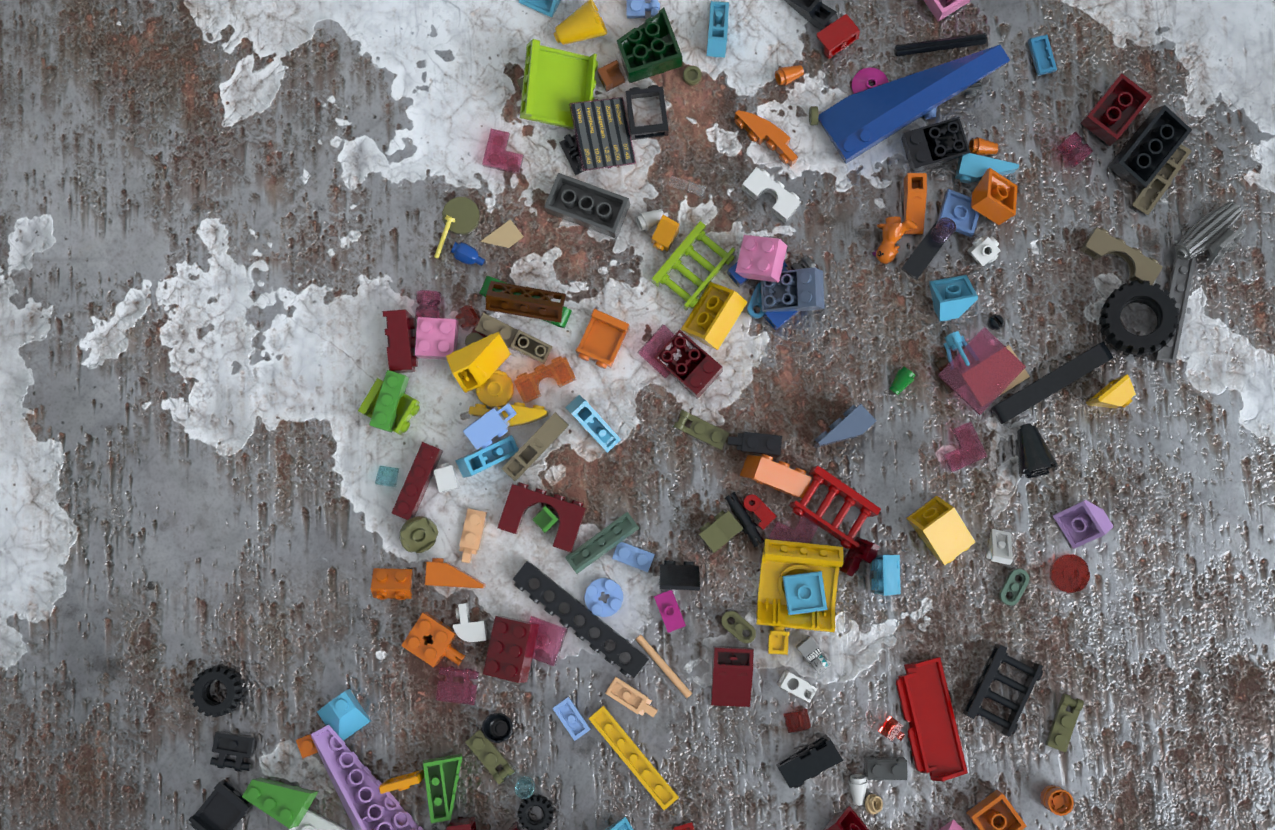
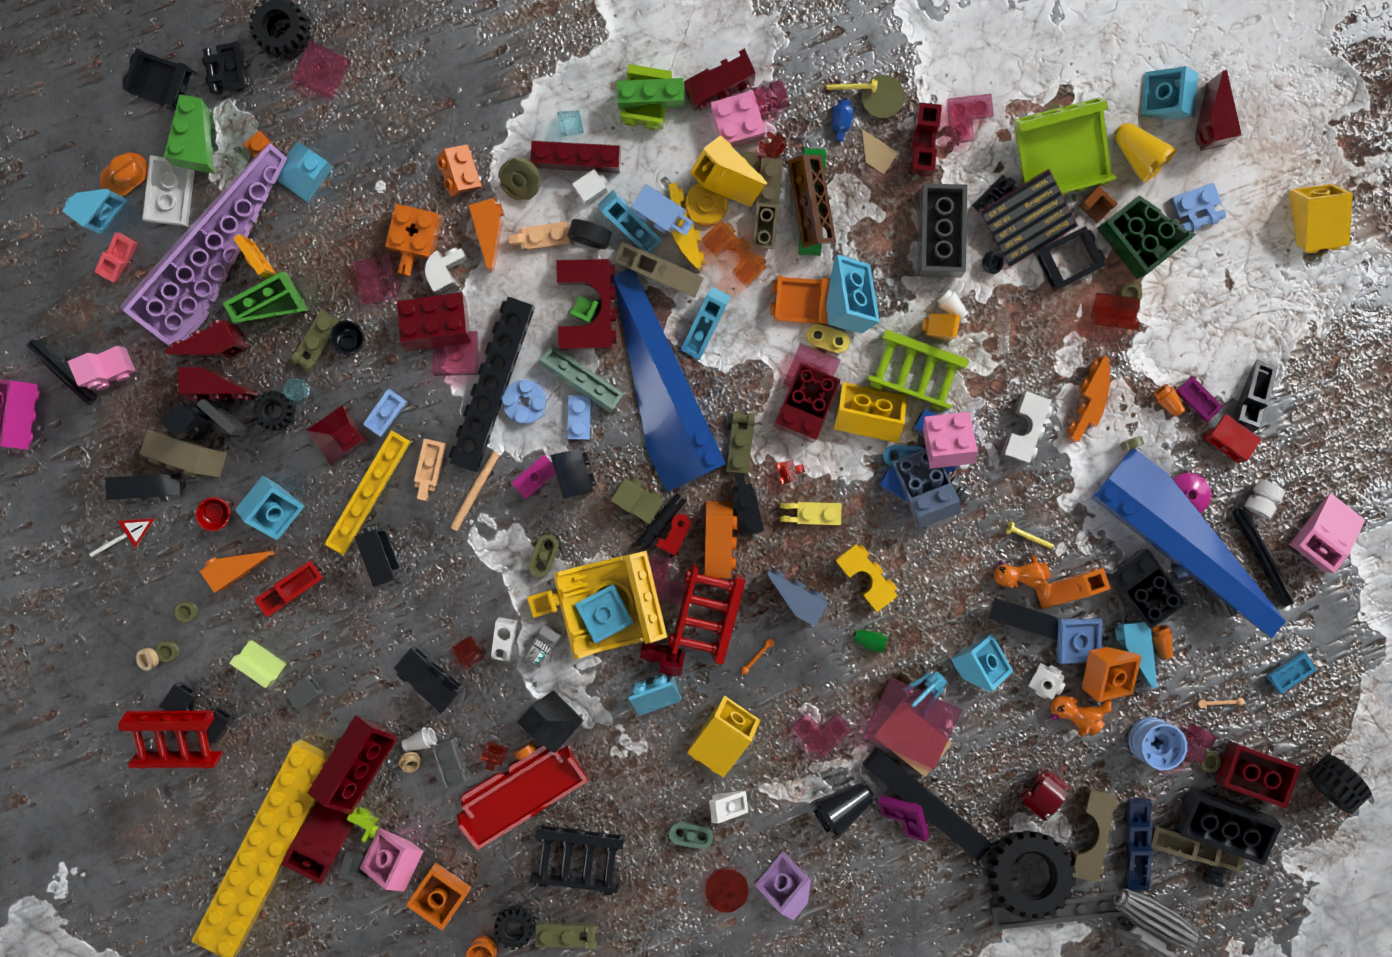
camera: 70 degrees right, 5 degrees up
medium azure slope [706,1,729,58] -> none
dark red slope [711,646,754,707] -> none
clear purple wheel [931,217,956,243] -> none
black hinge [987,315,1004,330] -> none
yellow slope [1086,374,1136,408] -> none
none -> clear pink plate [291,40,351,100]
none -> dark red slope [307,405,368,466]
none -> black window [355,525,403,587]
none -> black tyre [493,906,535,950]
none -> orange tile [513,741,536,760]
none -> black slope [517,690,584,753]
none -> black tyre [567,219,612,250]
none -> blue wedge [613,269,726,492]
none -> orange hinge [740,639,774,675]
none -> clear red tile [777,459,805,484]
none -> light yellow hinge [780,502,842,525]
none -> light yellow plate [806,324,850,353]
none -> medium azure slope [826,254,880,334]
none -> yellow arch [834,543,898,612]
none -> magenta plate [878,796,929,842]
none -> dark red arch [909,102,942,176]
none -> black tile [982,251,1004,274]
none -> light yellow piece [1006,521,1054,549]
none -> dark red brick [1019,769,1070,821]
none -> orange animal [1050,696,1112,737]
none -> clear red panel [1090,293,1140,330]
none -> dark blue slope [1125,799,1153,890]
none -> light blue wheel [1128,717,1187,770]
none -> magenta plate [1176,376,1224,422]
none -> light nougat hinge [1197,698,1244,708]
none -> olive tile [1197,750,1221,773]
none -> black wheel [1202,864,1229,887]
none -> white wheel [1244,479,1286,520]
none -> black tyre [1308,754,1372,814]

